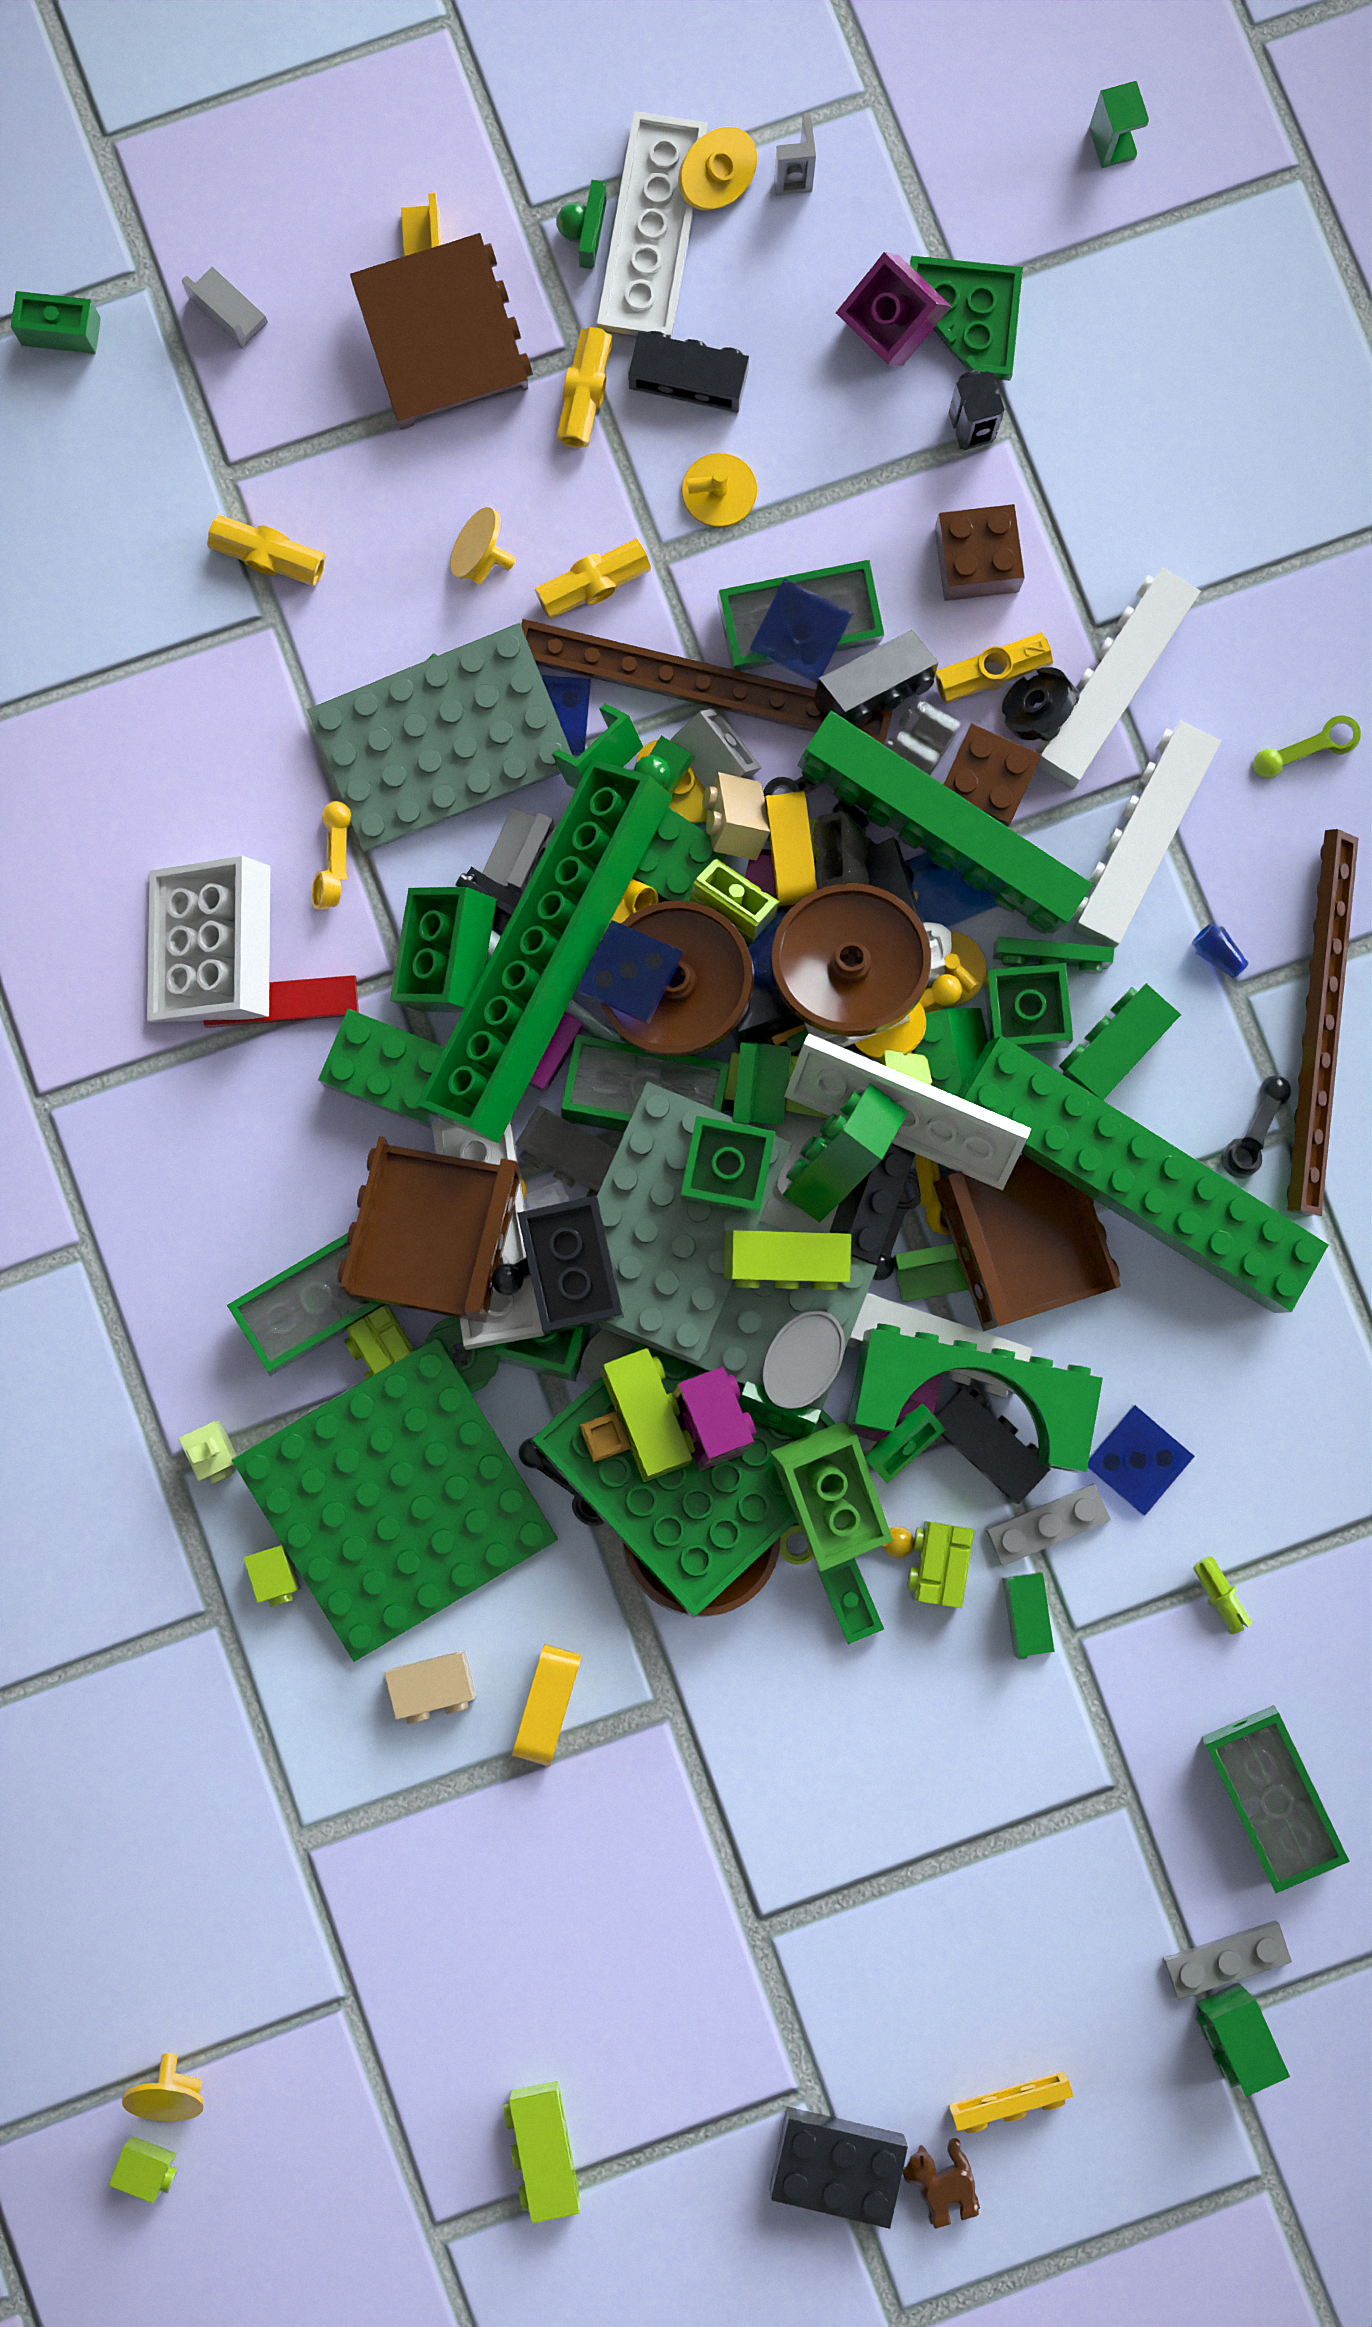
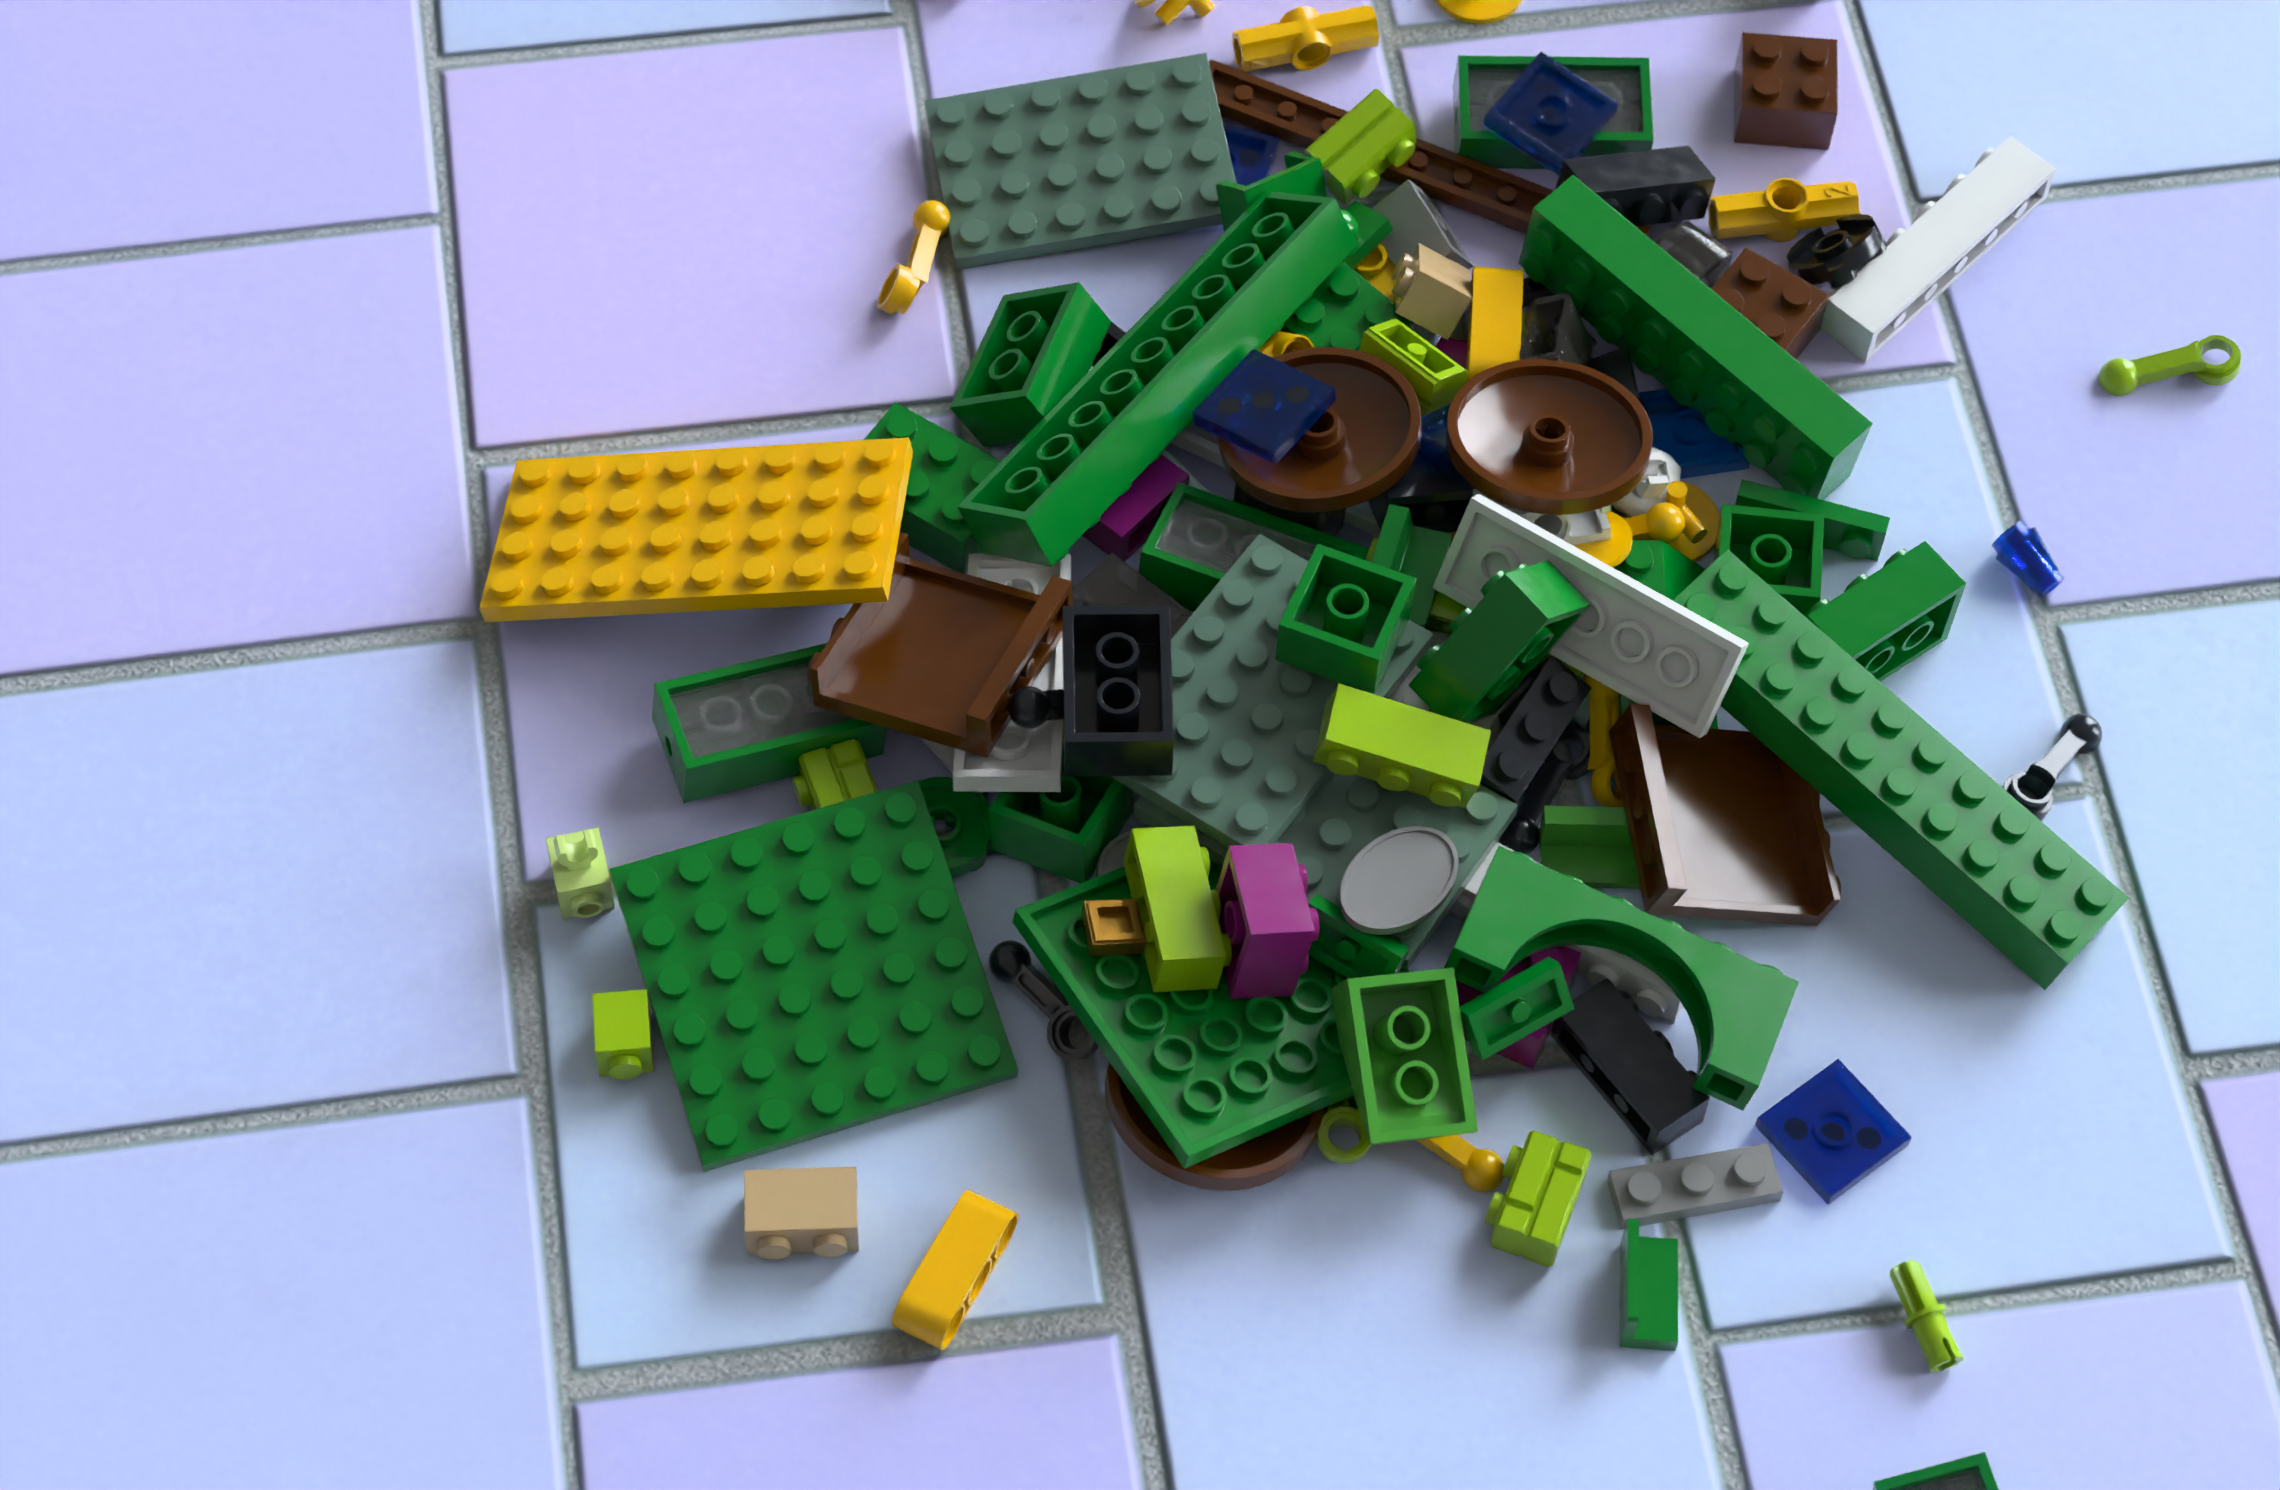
camera: 10 degrees right, 25 degrees down
white slope [147,856,270,1022] -> none
red tile [203,975,359,1028] -> none
light grey panel [482,808,555,895] -> none
green plate [817,1558,884,1645] -> none
white brick [1072,720,1222,949] -> none
reddish brown plate [1287,829,1359,1216] -> none
none -> yellow plate [479,437,913,622]
none -> lime brick [1305,89,1416,204]

